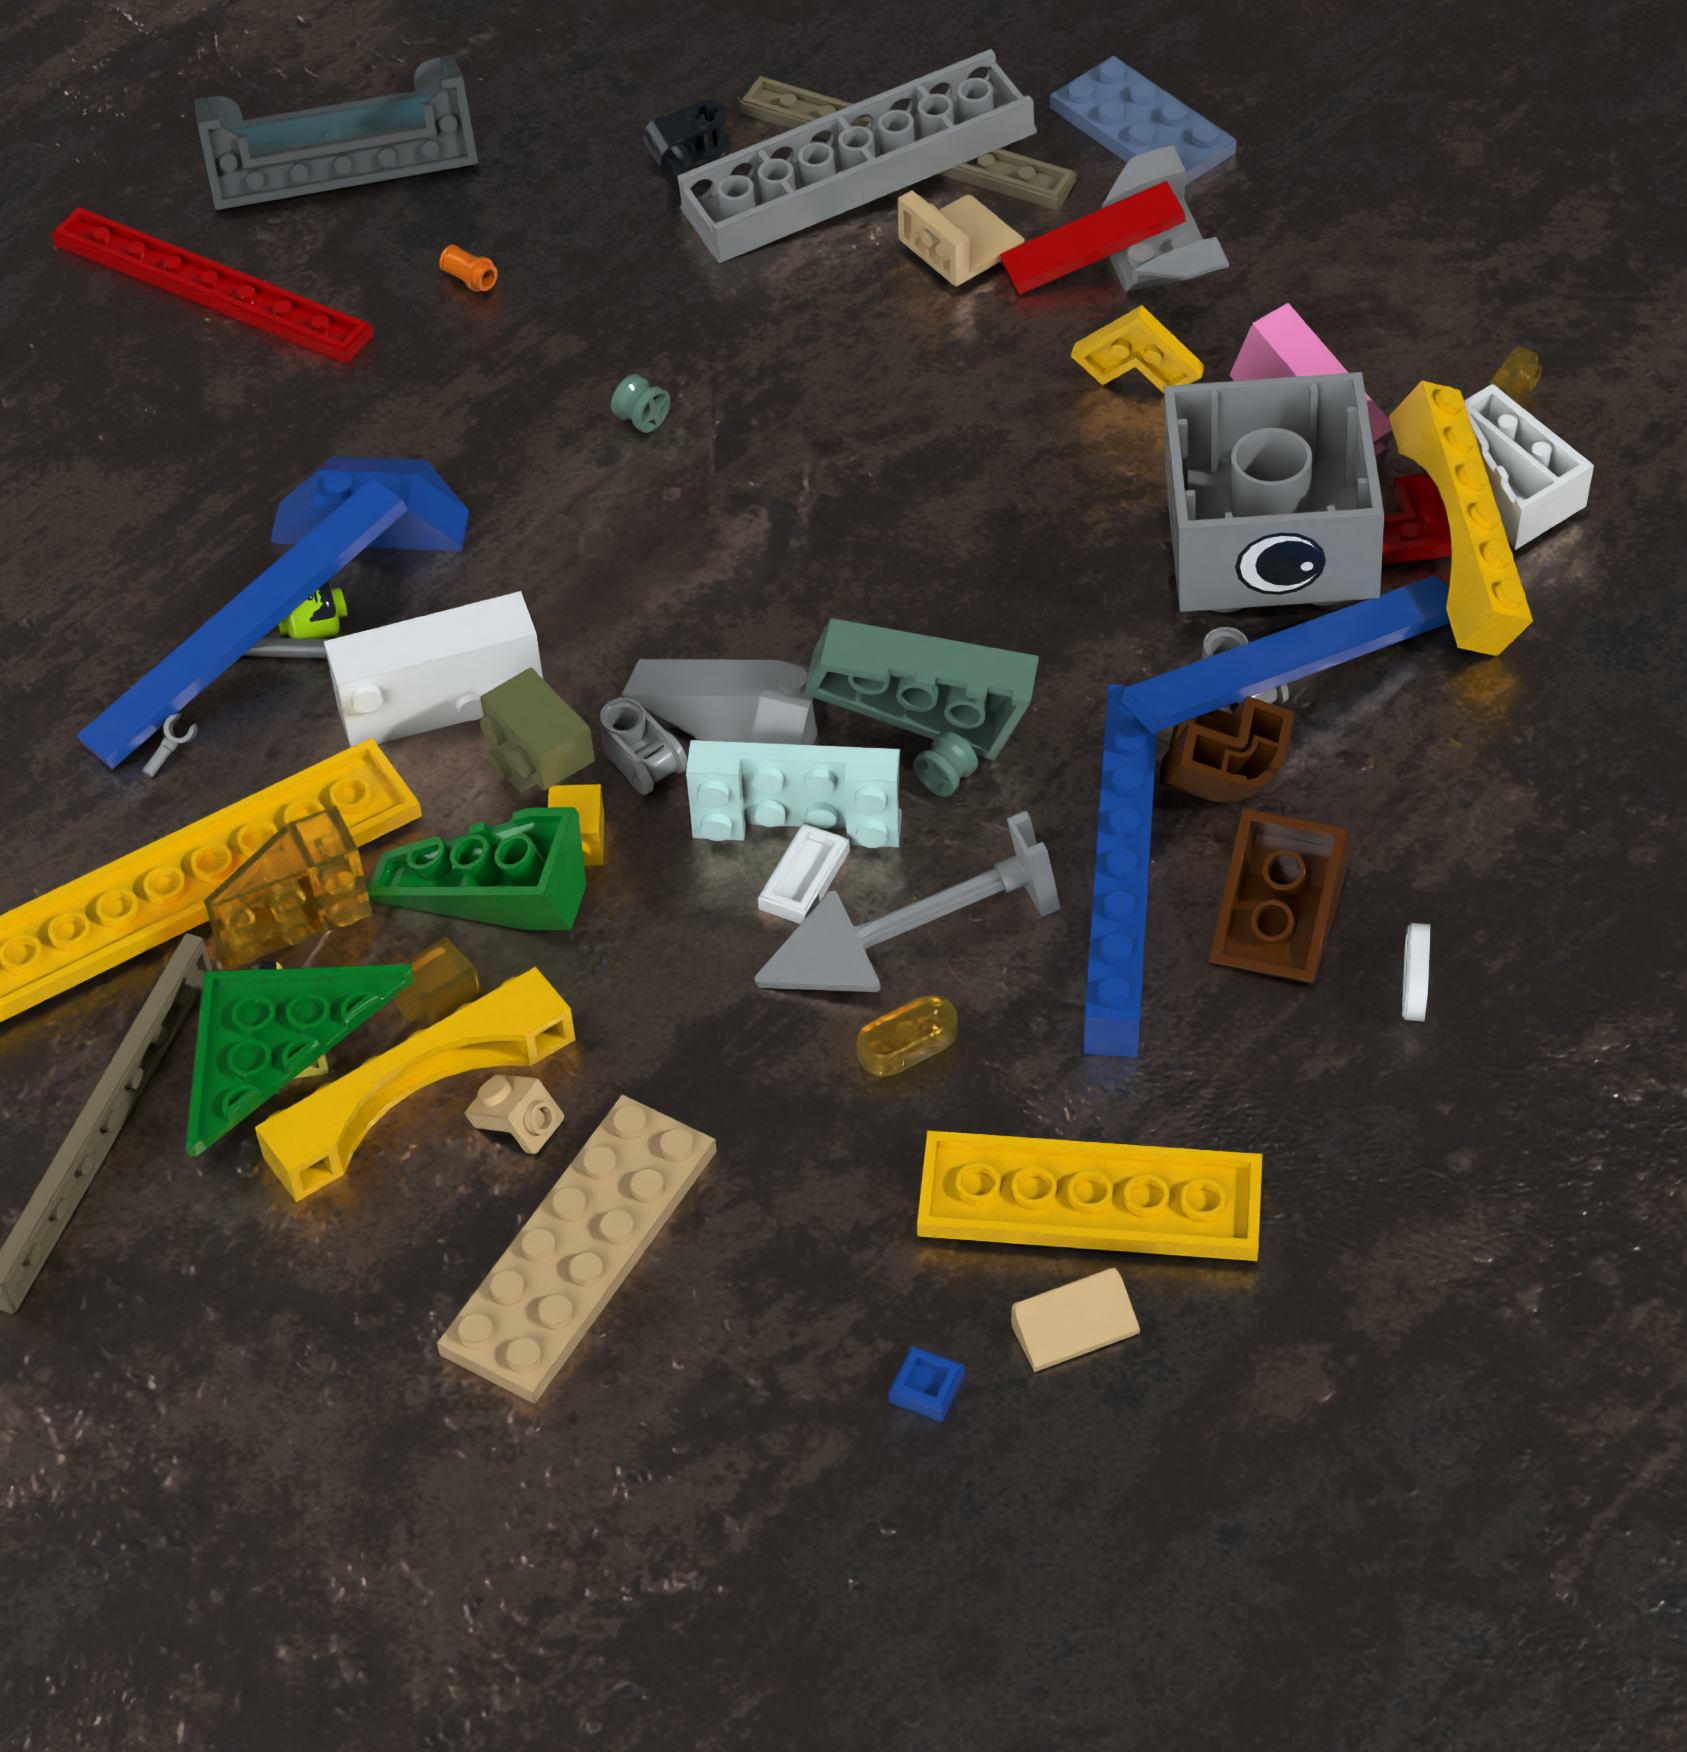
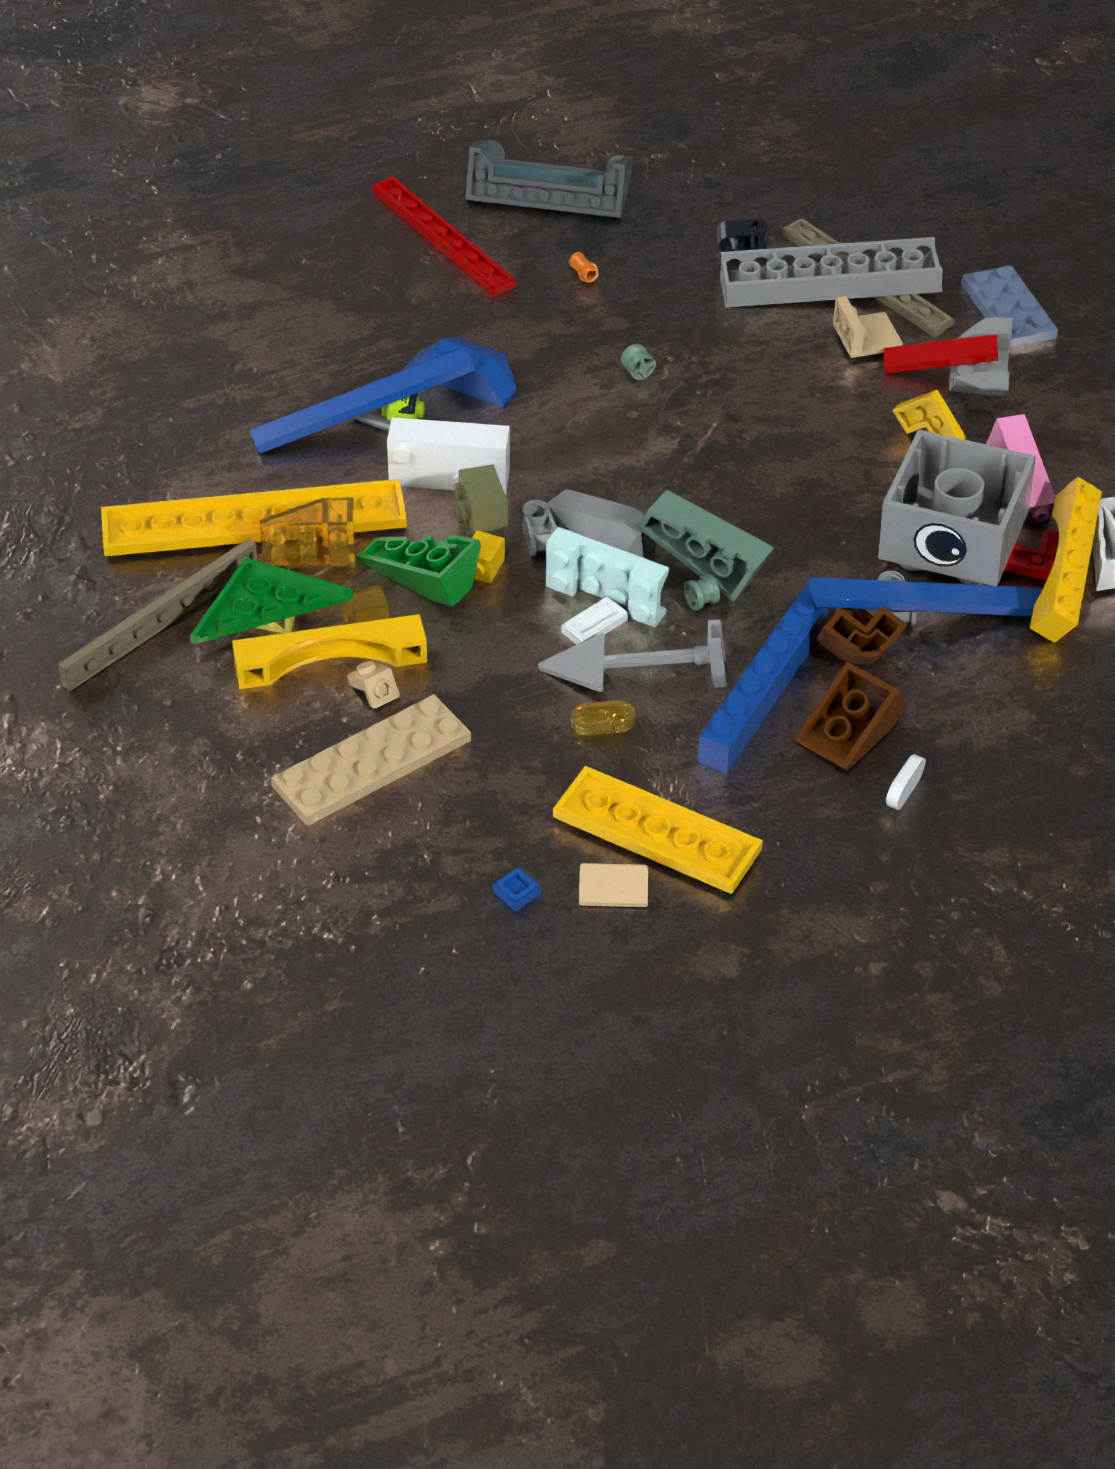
camera: 20 degrees right, 5 degrees down
light grey hand [142,714,197,778] -> none

